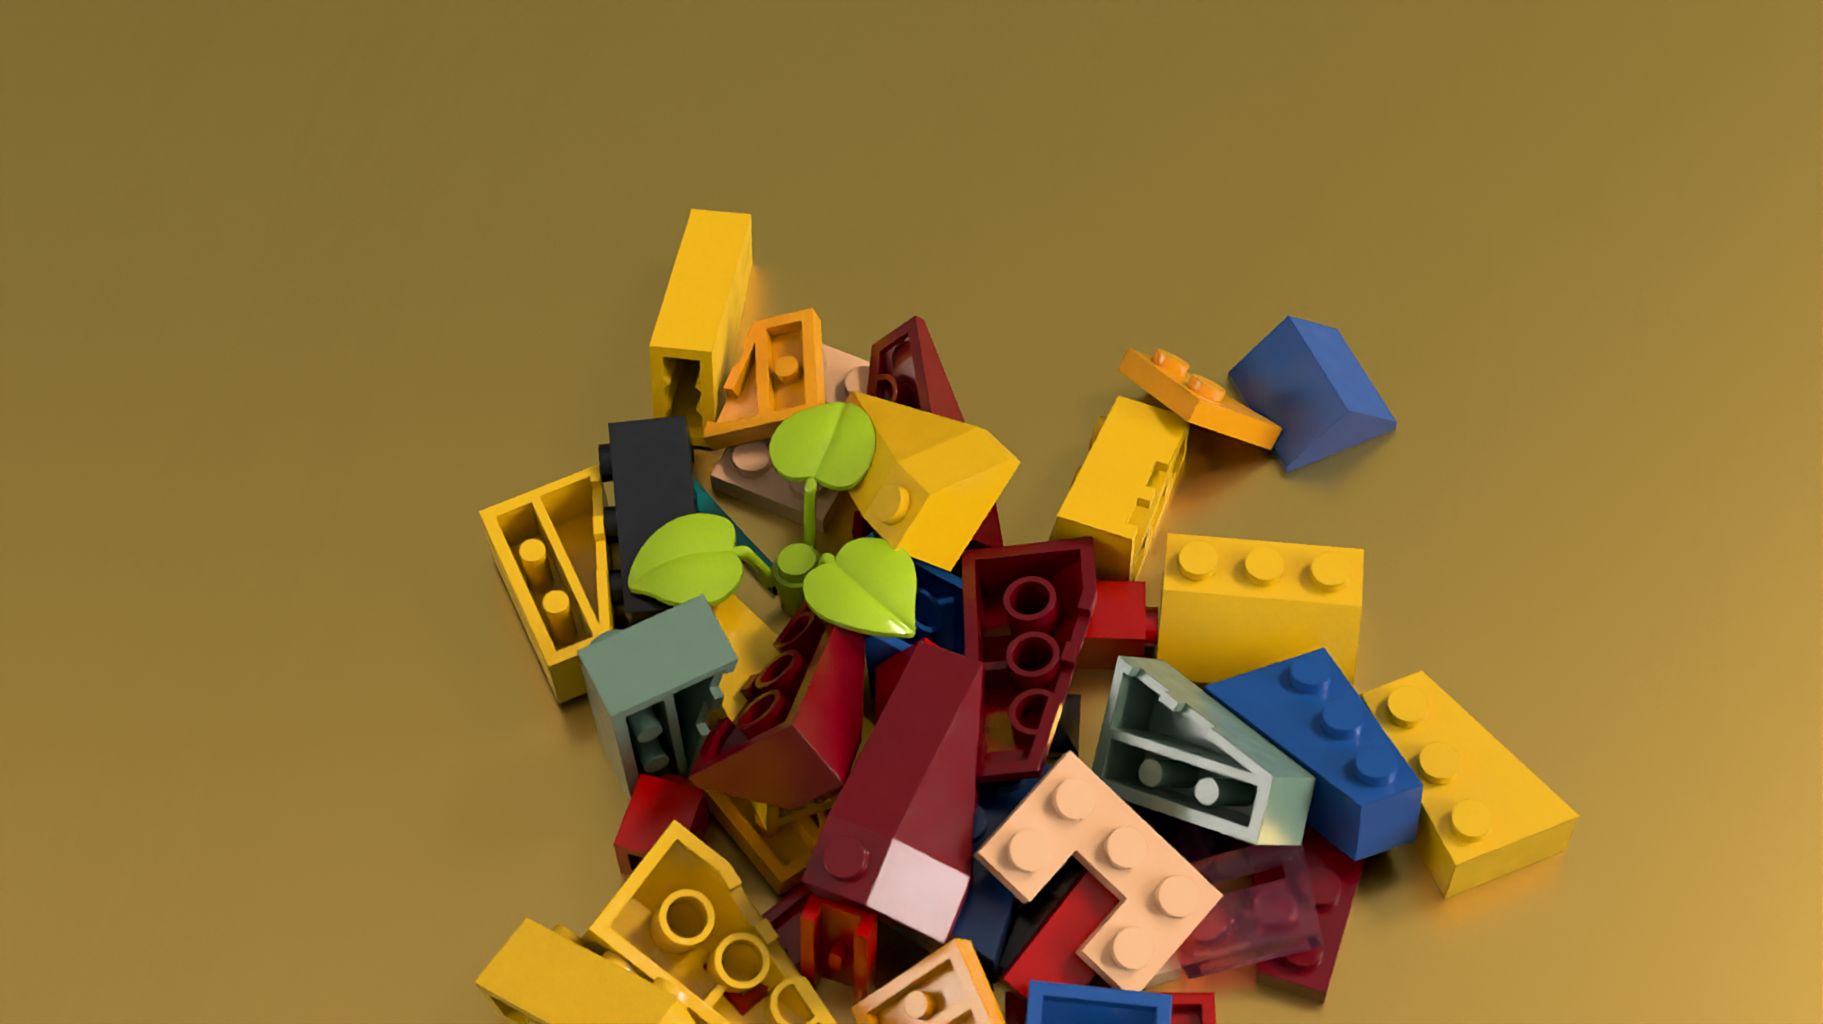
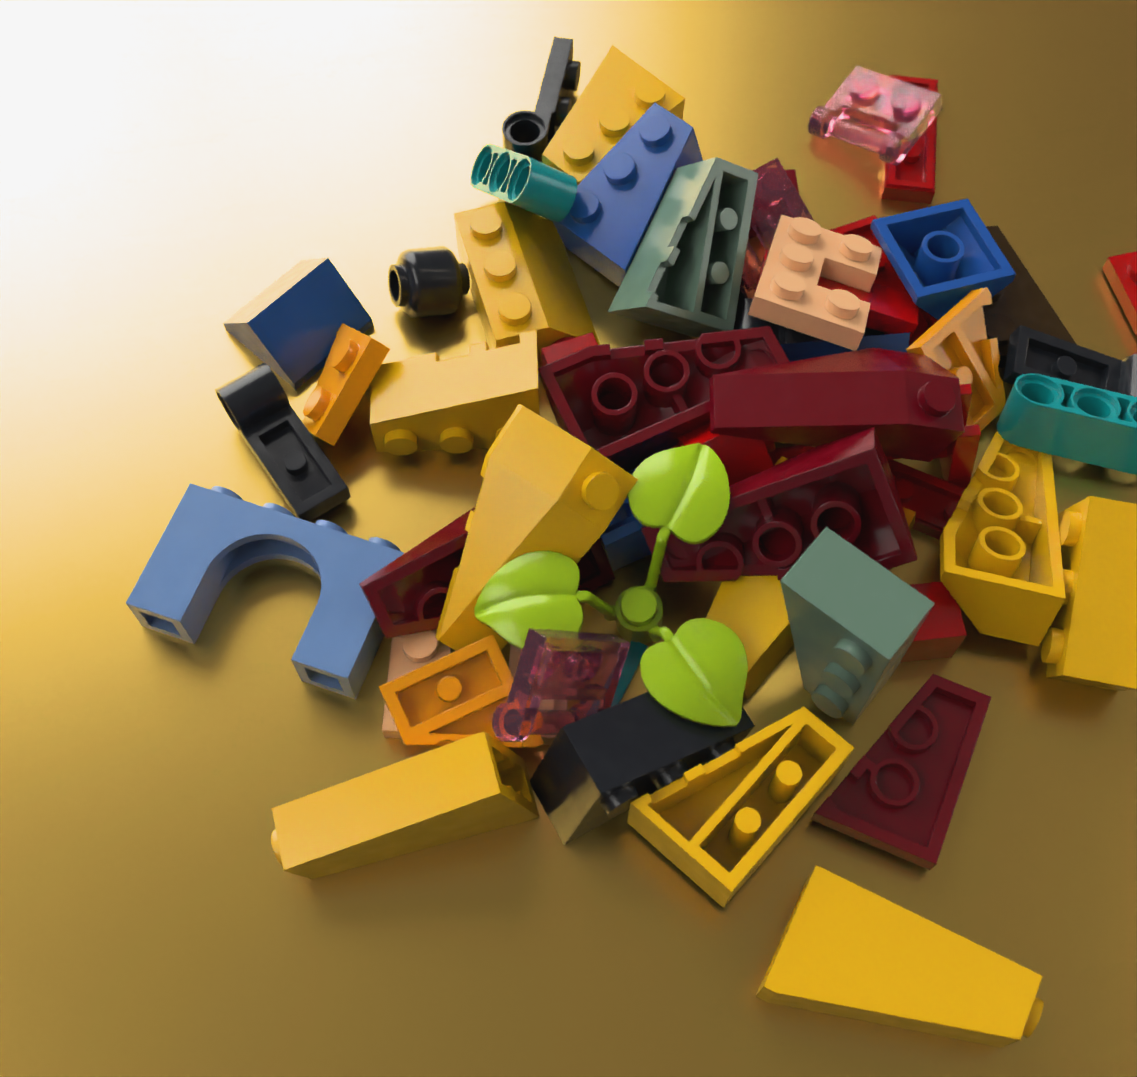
camera: 115 degrees left, 5 degrees up
none -> medium blue arch [126,483,404,699]
none -> black plate [215,362,351,522]
none -> black head [388,246,470,318]
none -> teal beam [470,144,577,222]
none -> clear pink plate [492,628,631,742]
none -> black plate [502,36,581,162]
none -> yellow slope [756,865,1044,1048]
none -> dark red wing [811,674,992,870]

